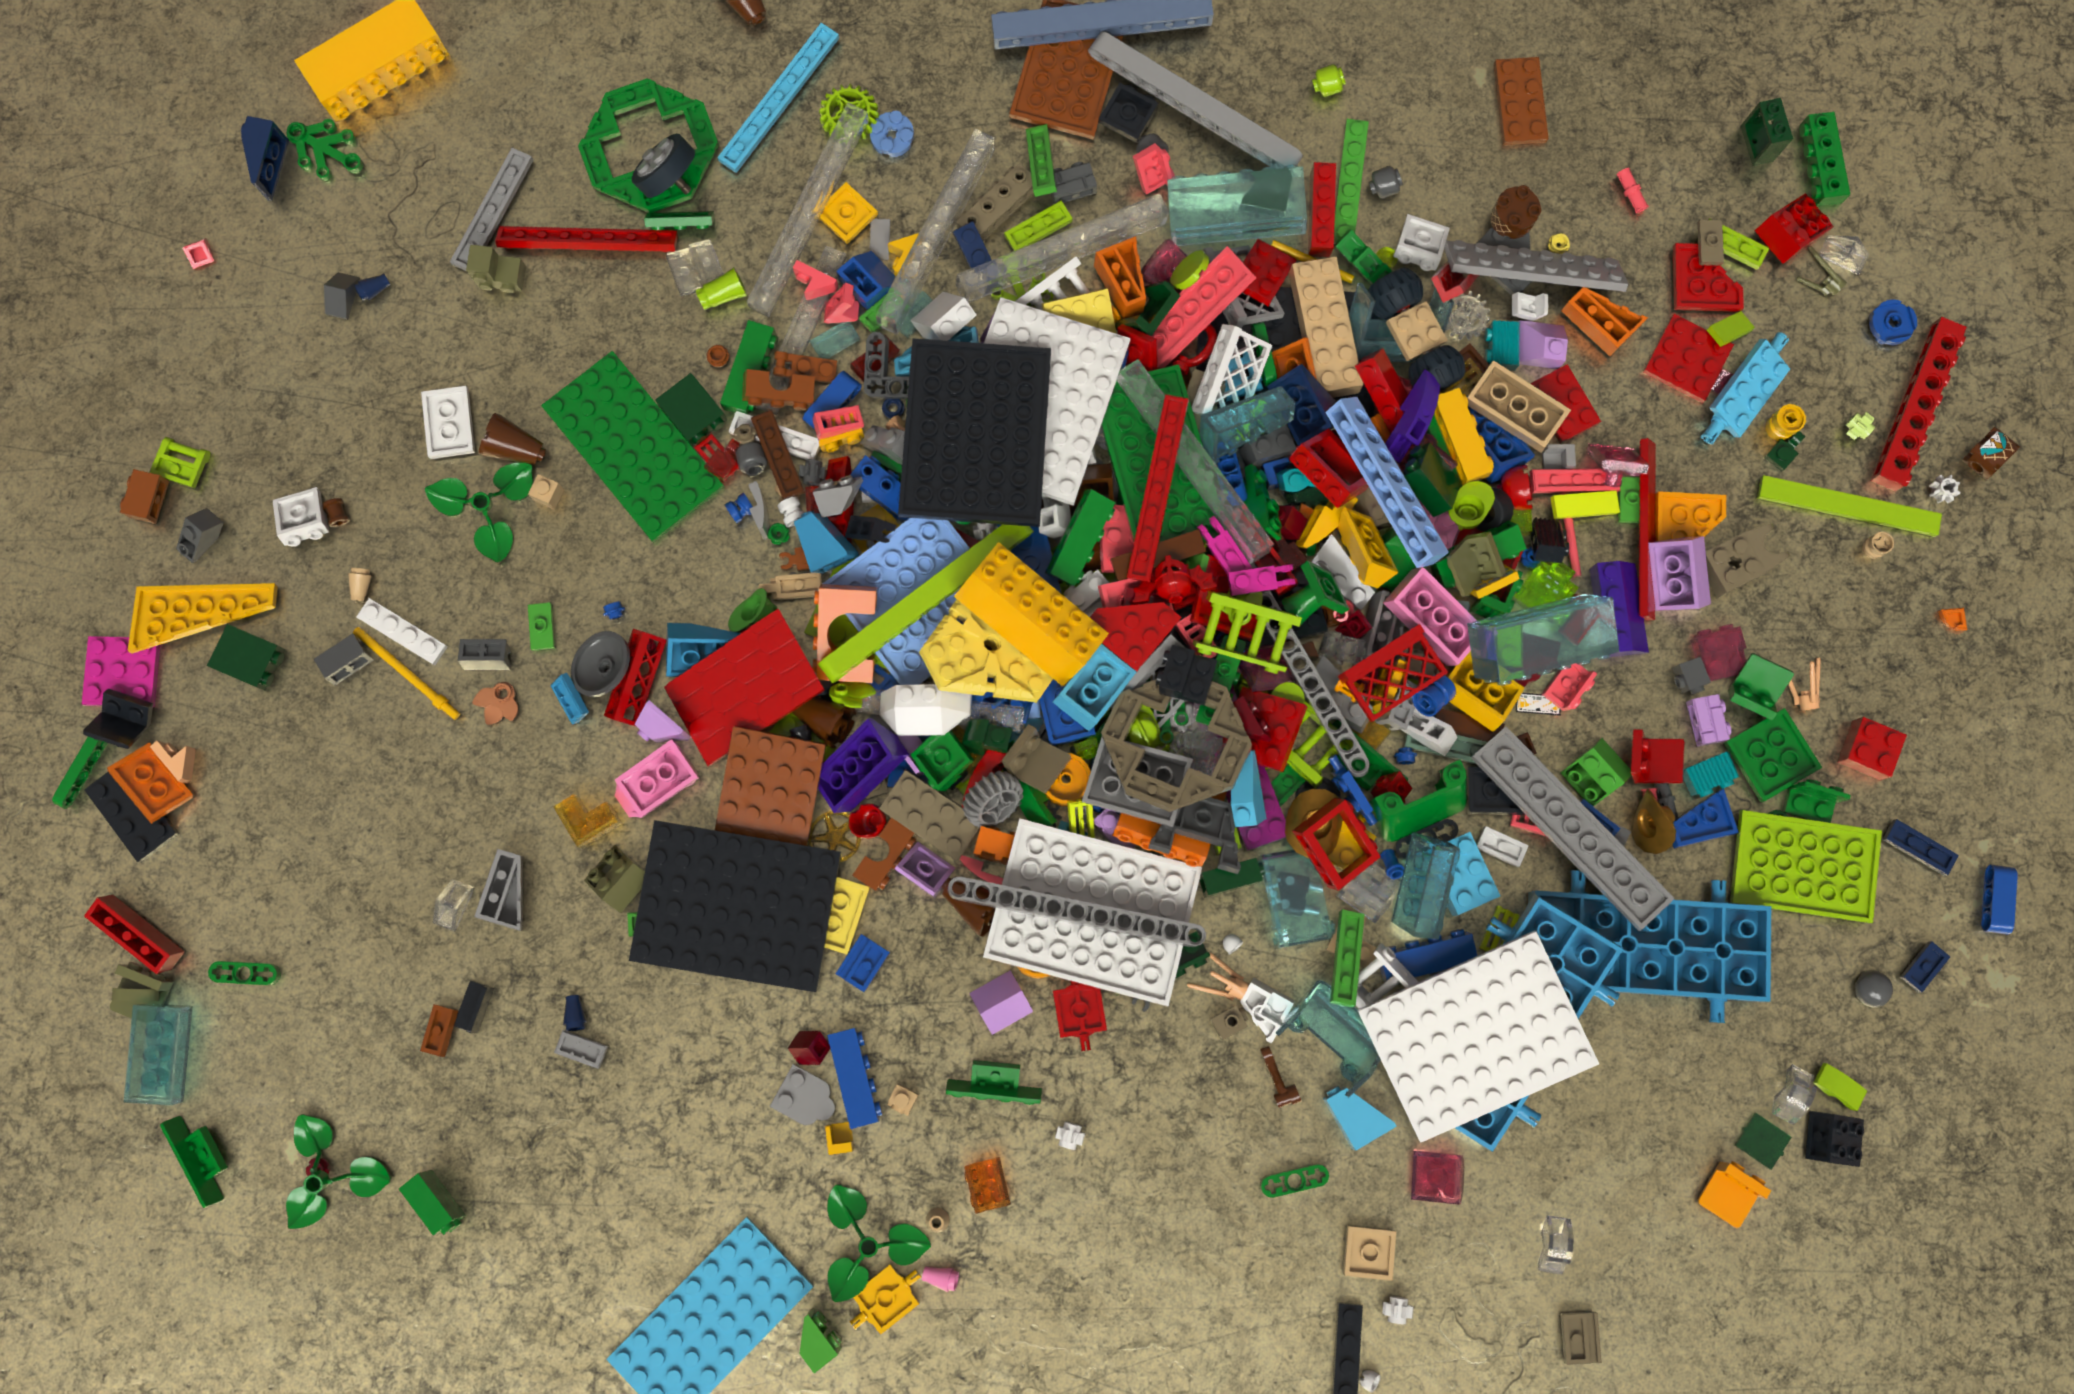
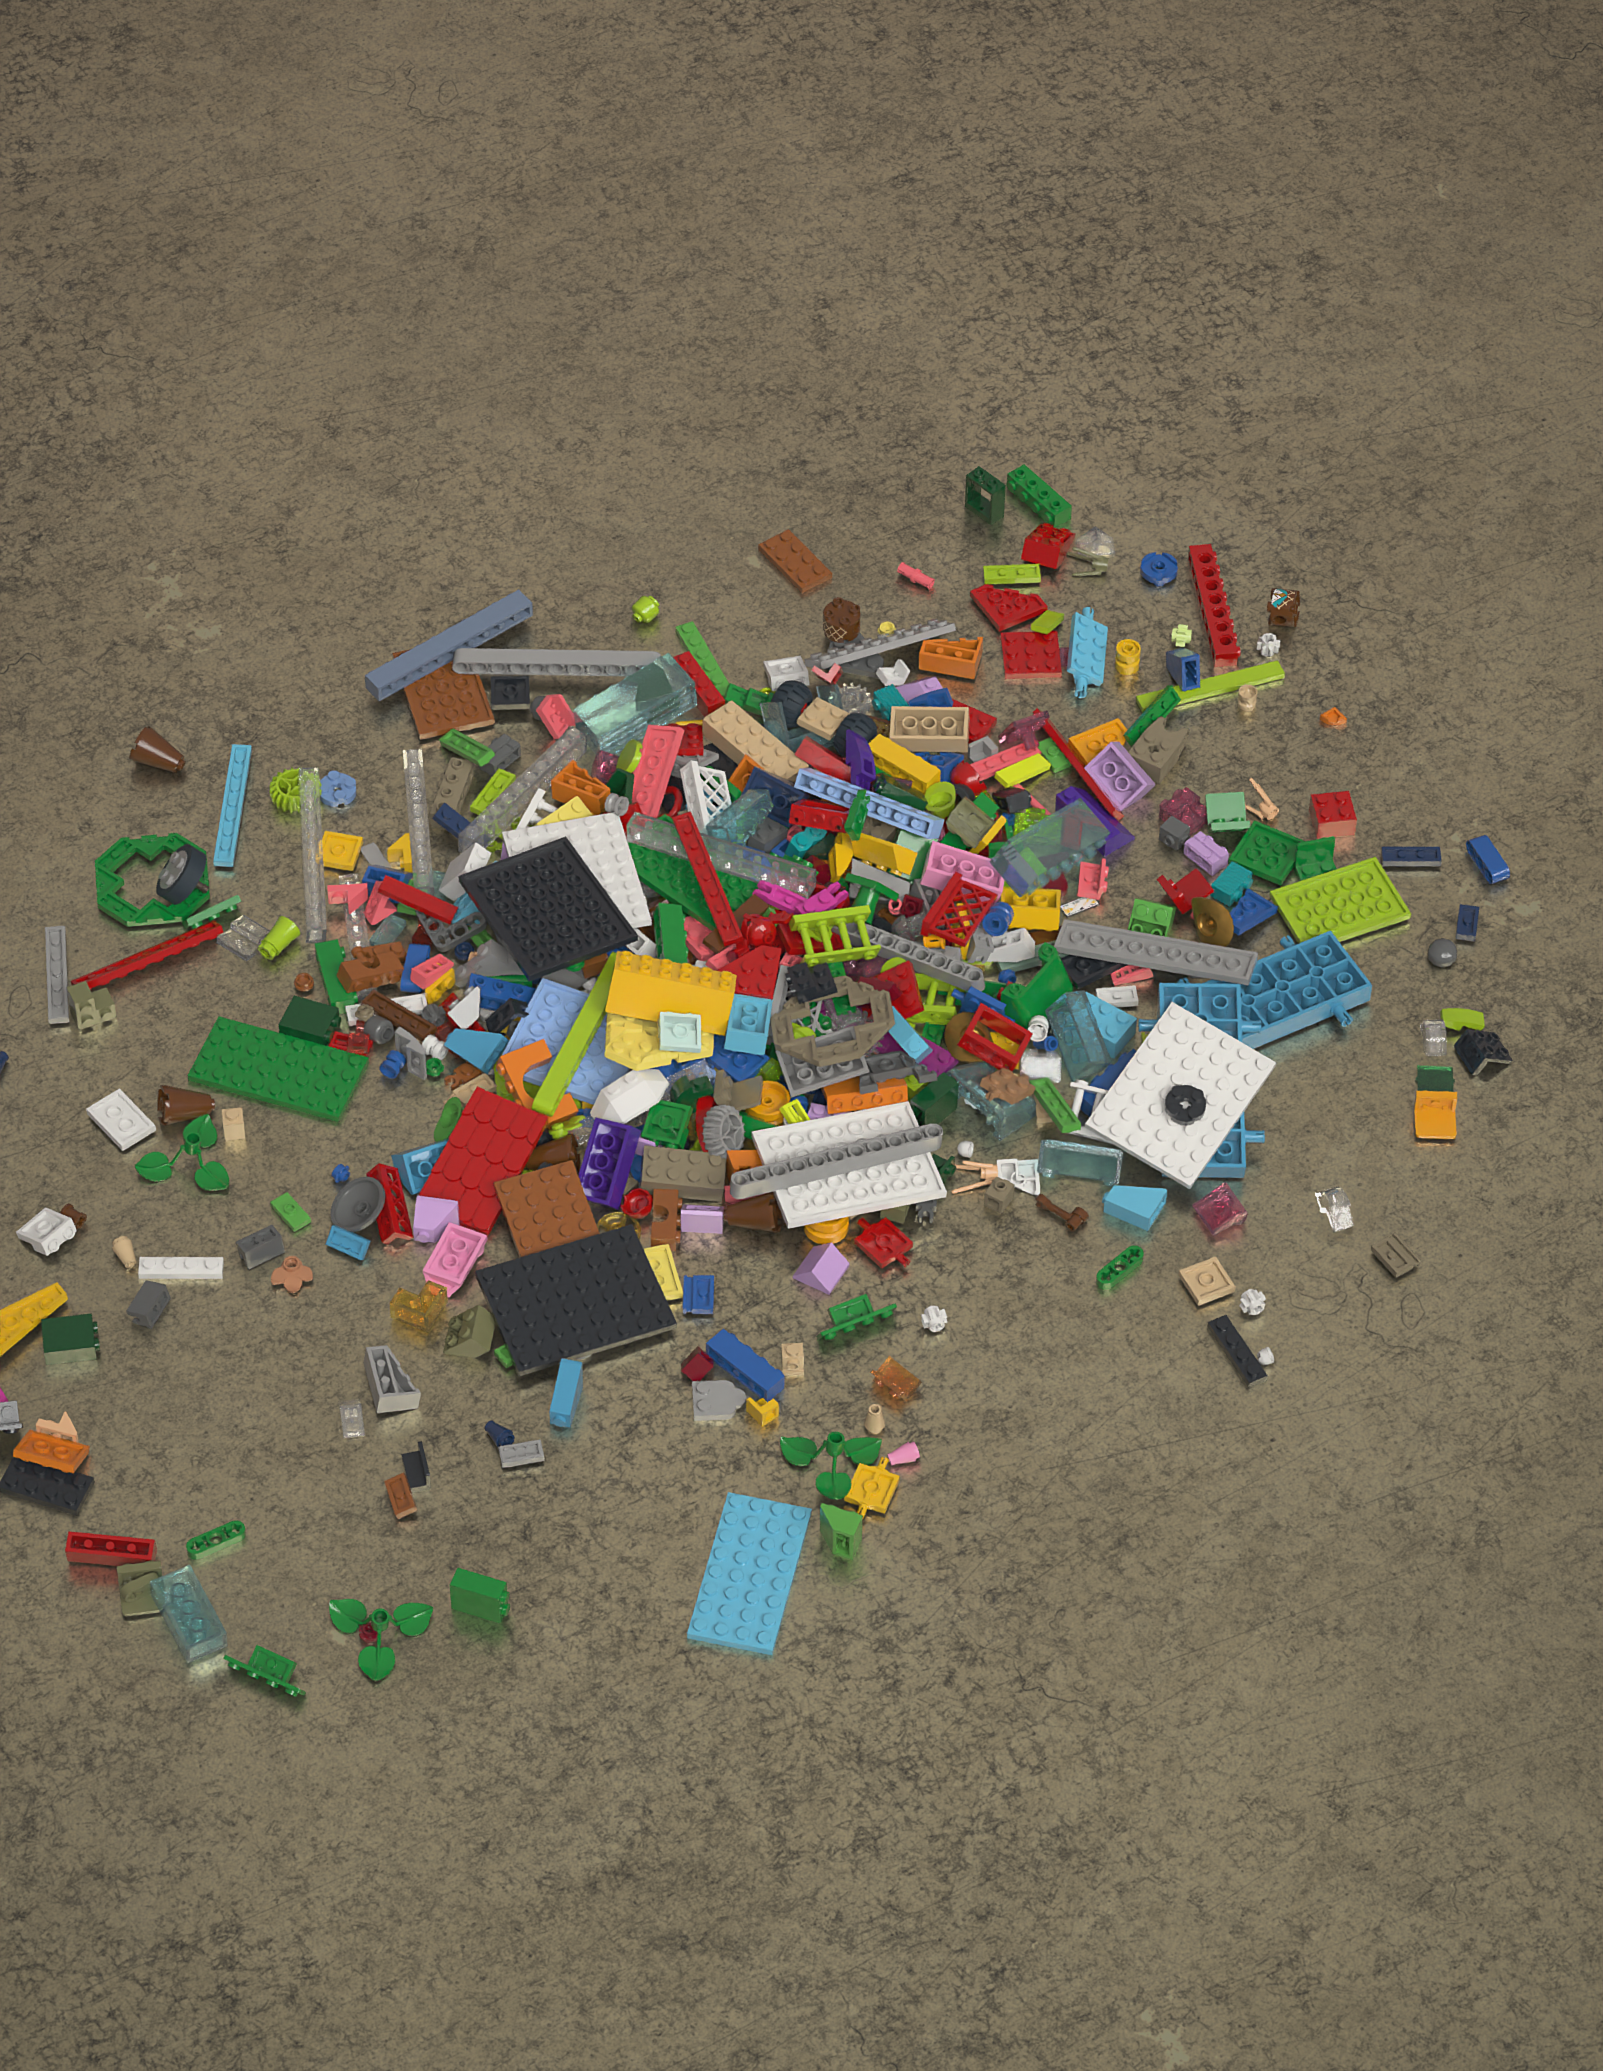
camera: 30 degrees left, 30 degrees down
yellow bar [353,627,461,720] -> none
dark grey head [1368,166,1403,199] -> none
dark tan plate [1697,220,1724,265] -> none
dark green plate [1764,431,1806,472] -> none
none -> red tile [377,875,458,925]
none -> dark azure slope [549,1358,583,1428]
none -> light grey wheel [605,793,629,816]
none -> light aqua plate [658,1012,701,1053]
none -> green plate [844,789,870,841]
none -> blue slope [909,688,953,707]
none -> medium nougat plate [979,1068,1036,1105]
none -> white wheel [1028,1015,1049,1042]
none -> green tile [1123,685,1181,748]
none -> black plate [1165,1085,1206,1125]
none -> blue slope [1166,648,1200,691]

